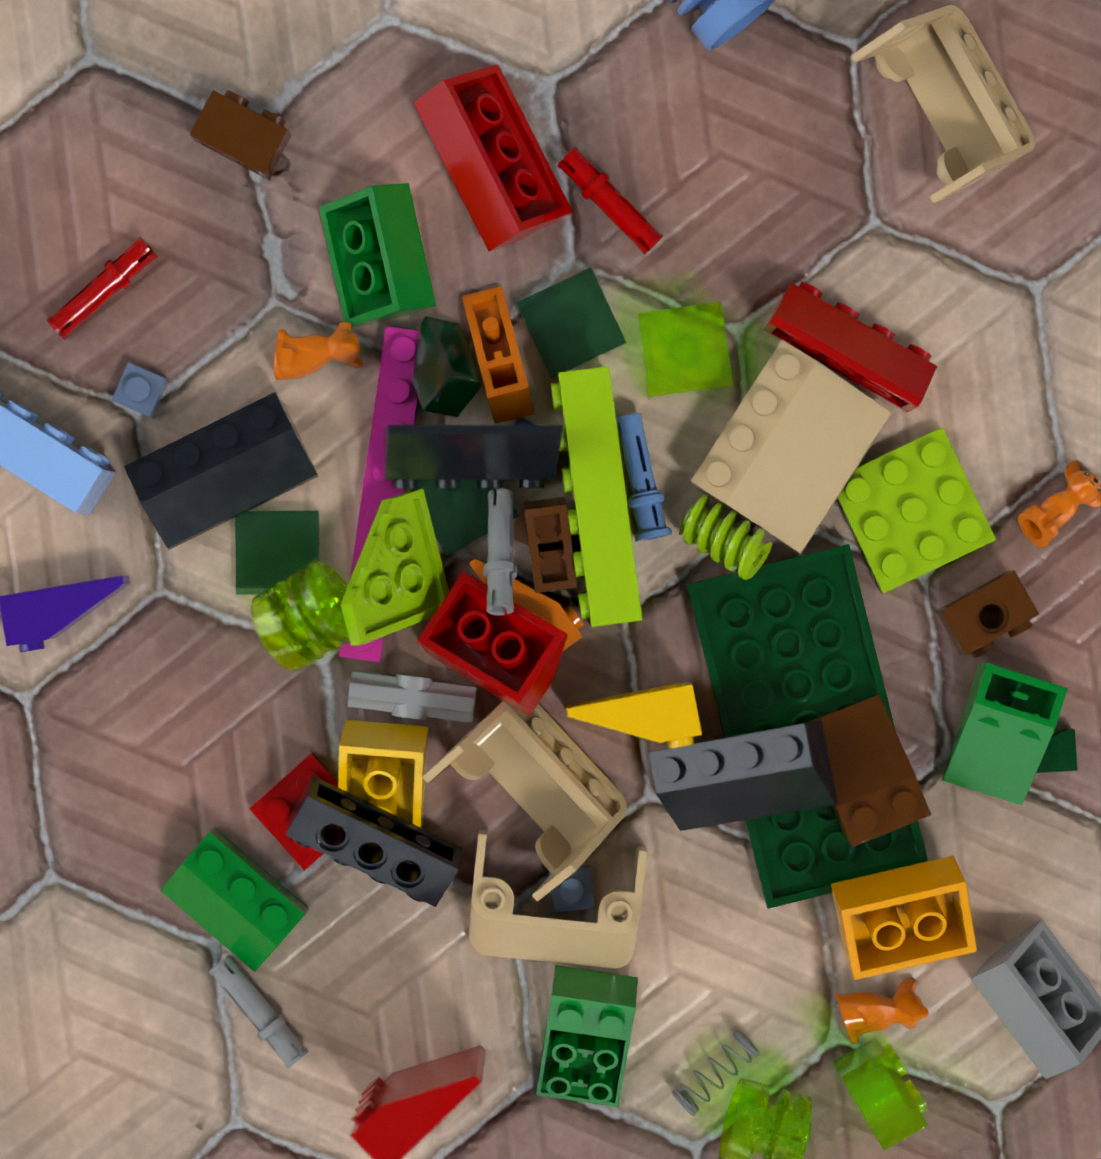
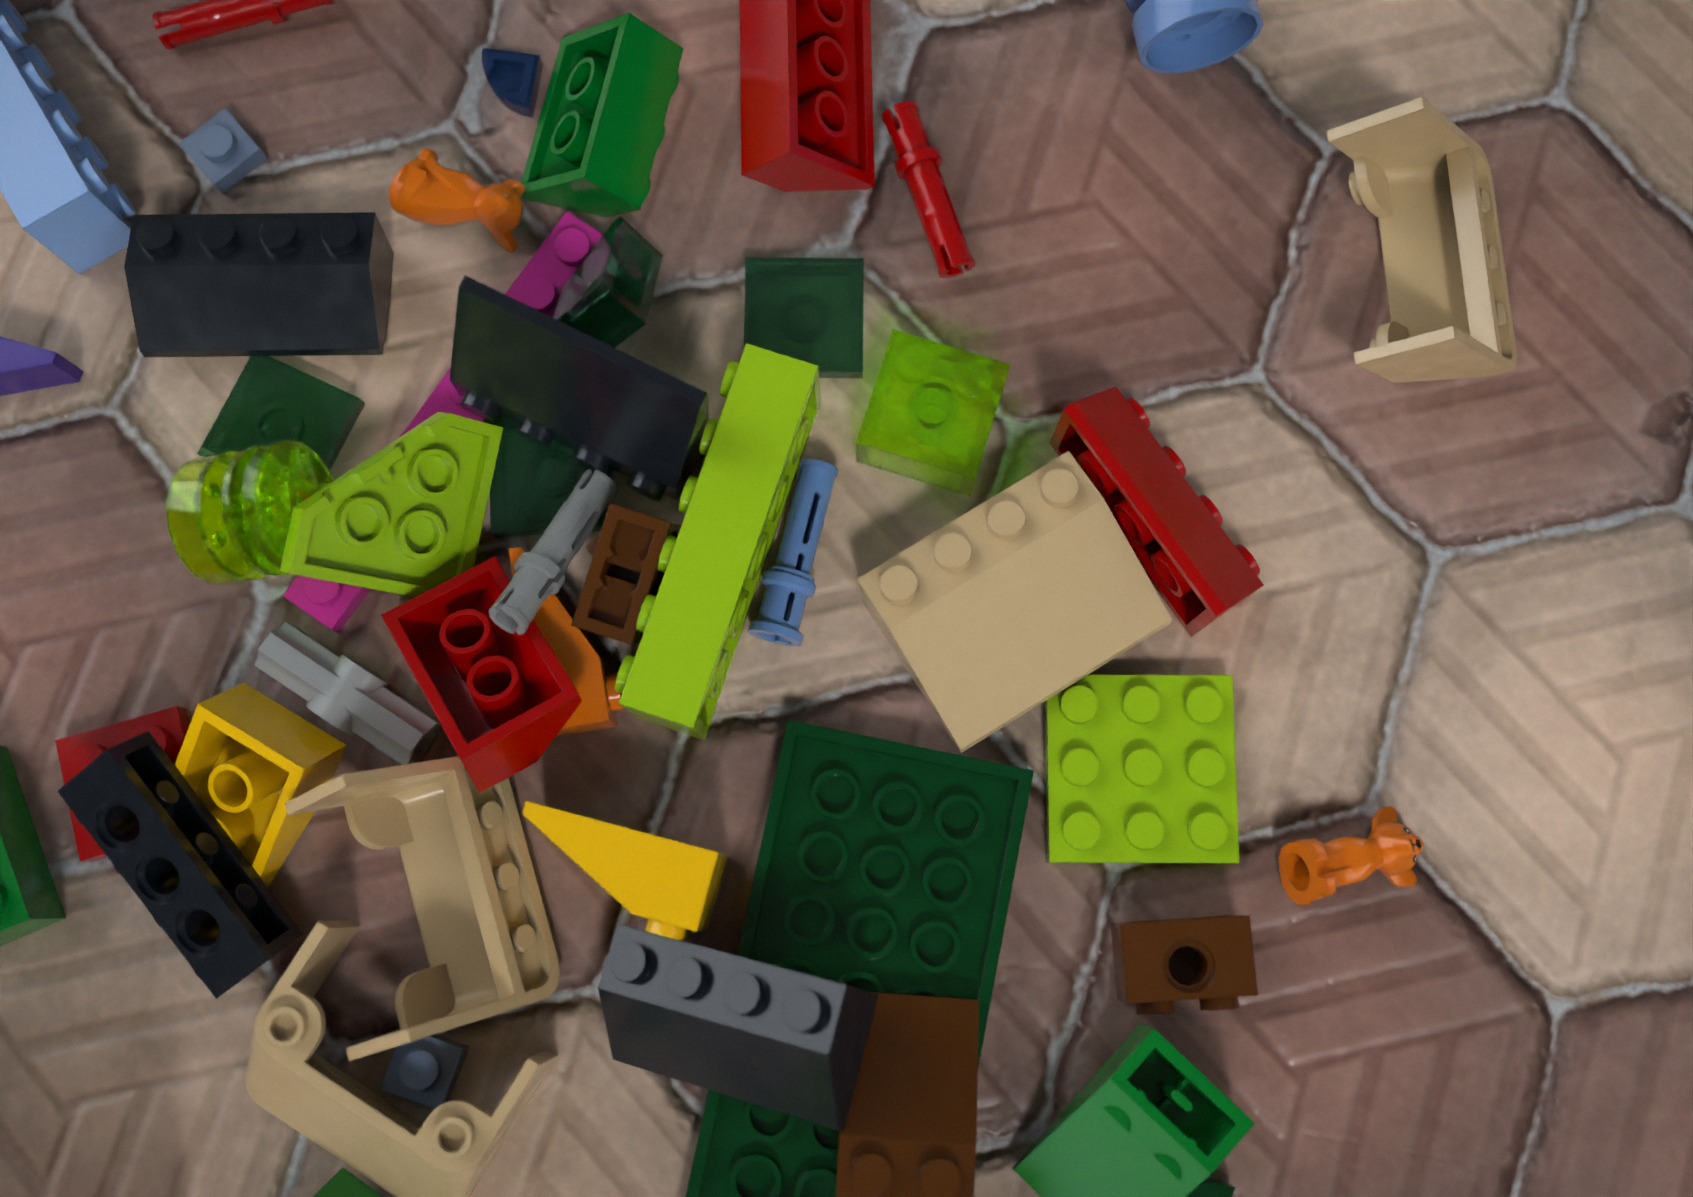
camera: 25 degrees right, 10 degrees down
orange slope [462,286,535,424] -> none
lime piece [679,494,772,580] -> none
none -> dark blue tile [482,48,543,118]

